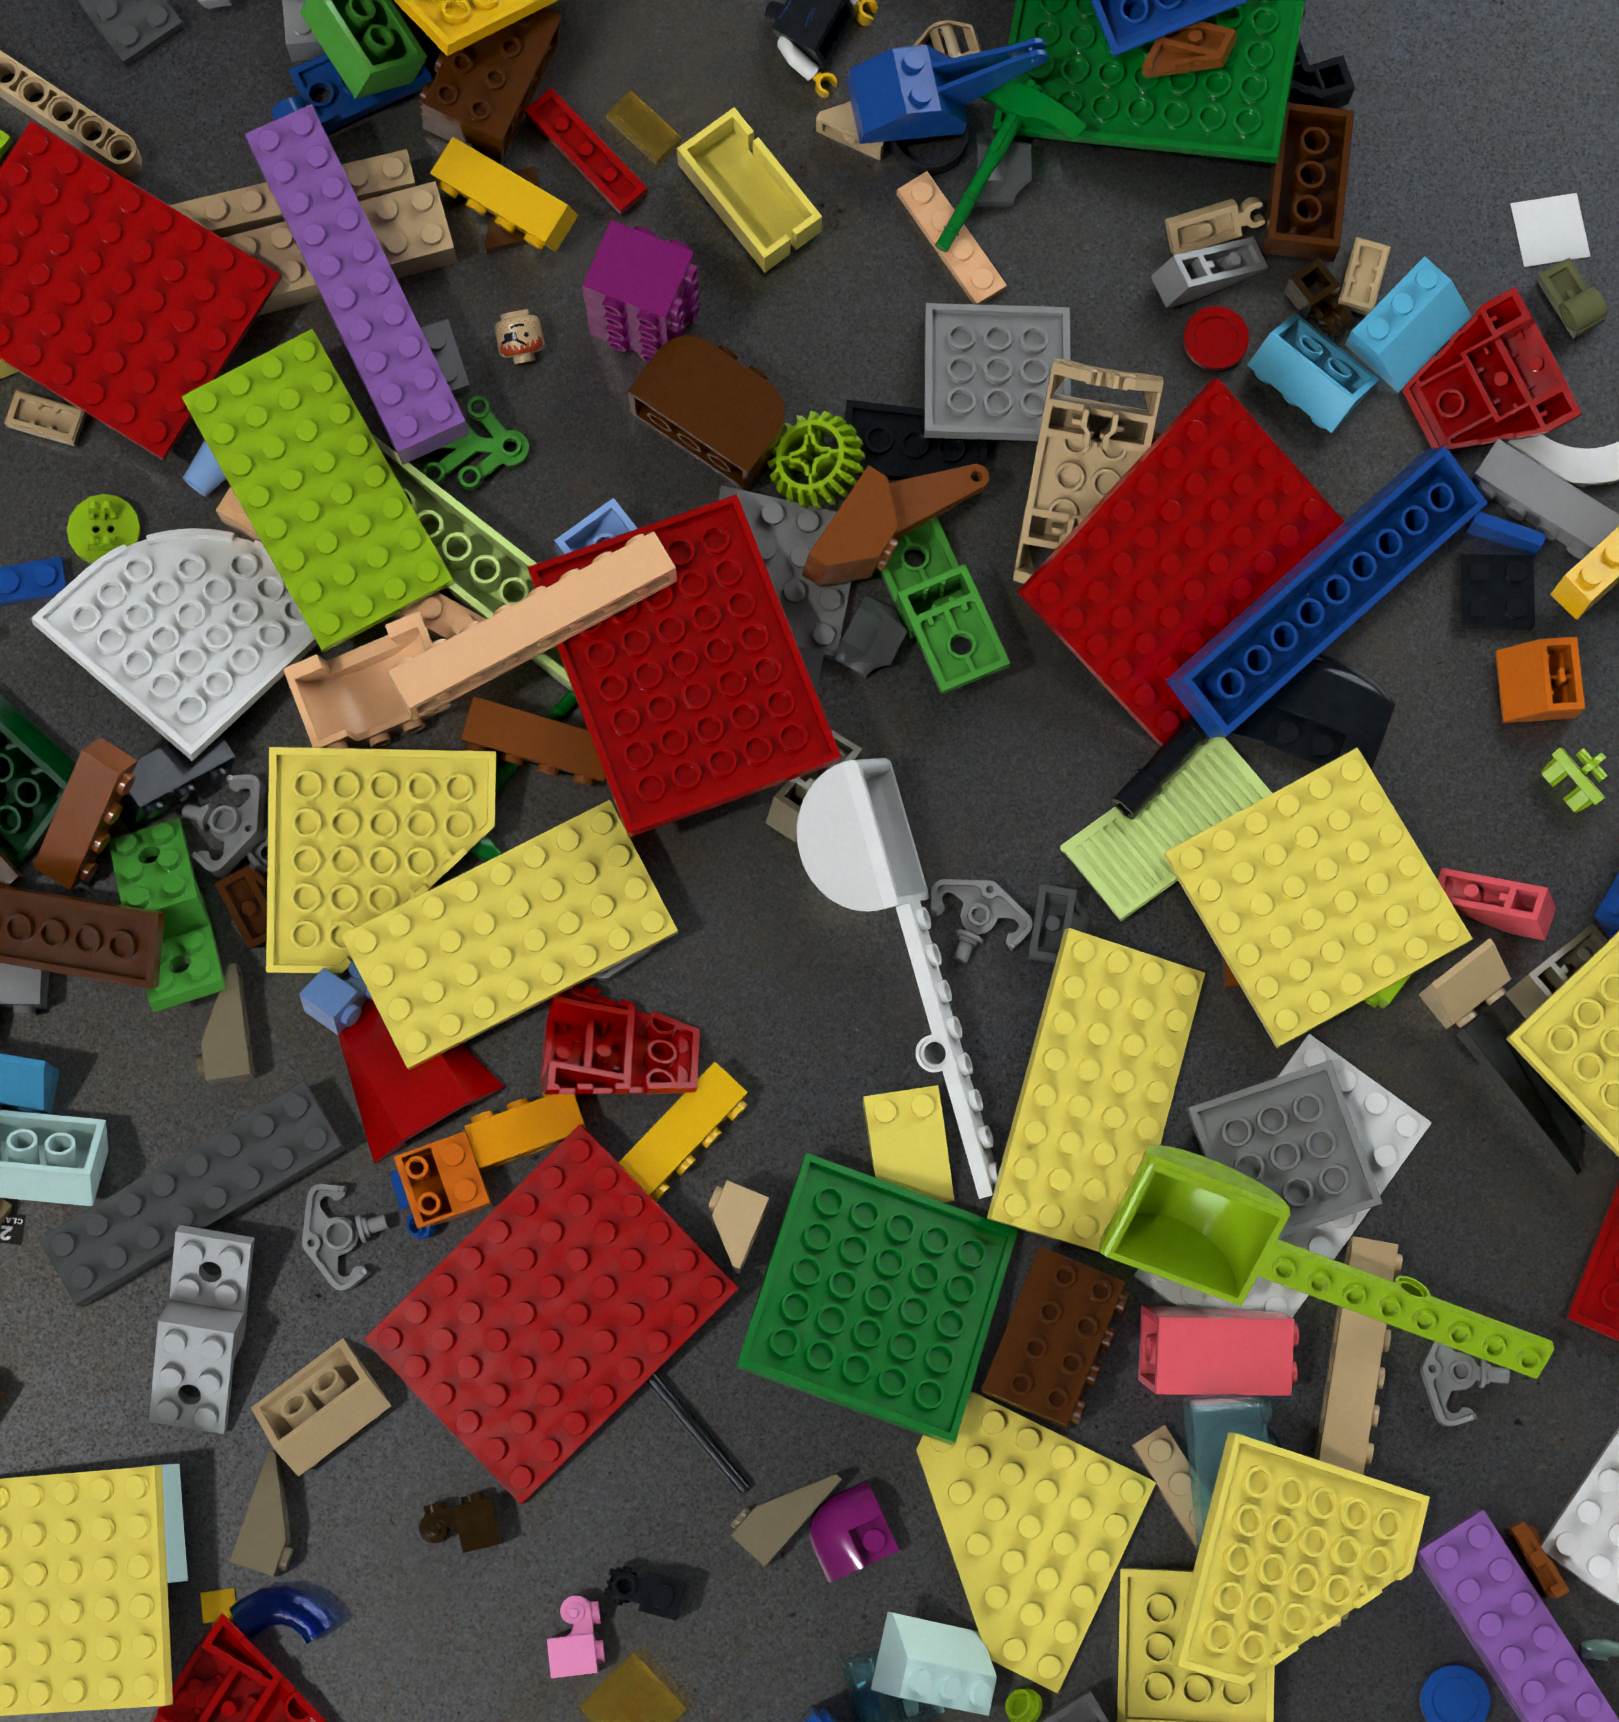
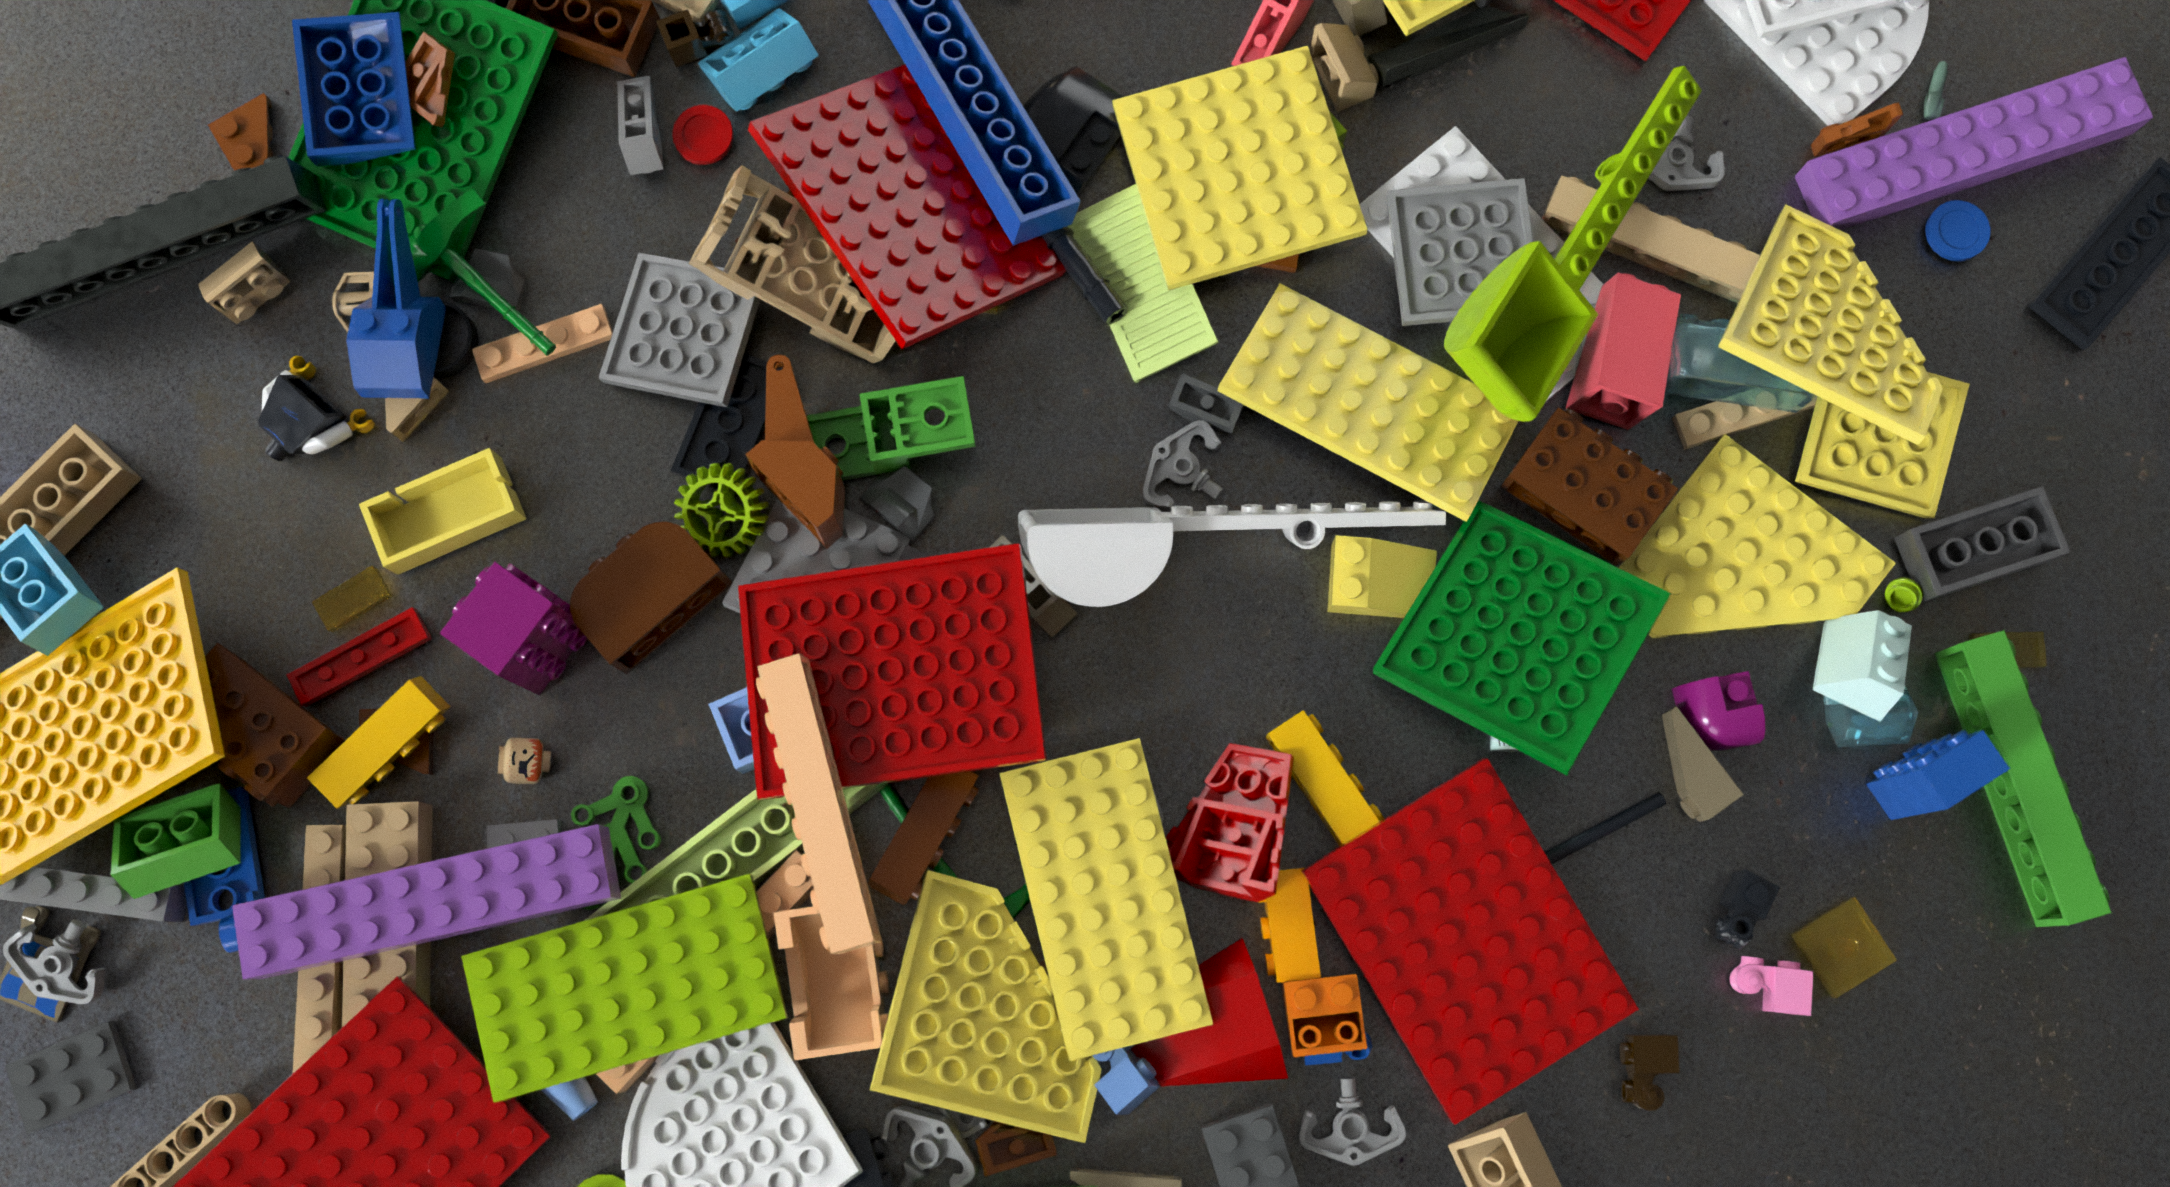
camera: 70 degrees left, 0 degrees up
tan slope [708,1180,770,1274] -> none
tan plate [1165,197,1265,255] -> none

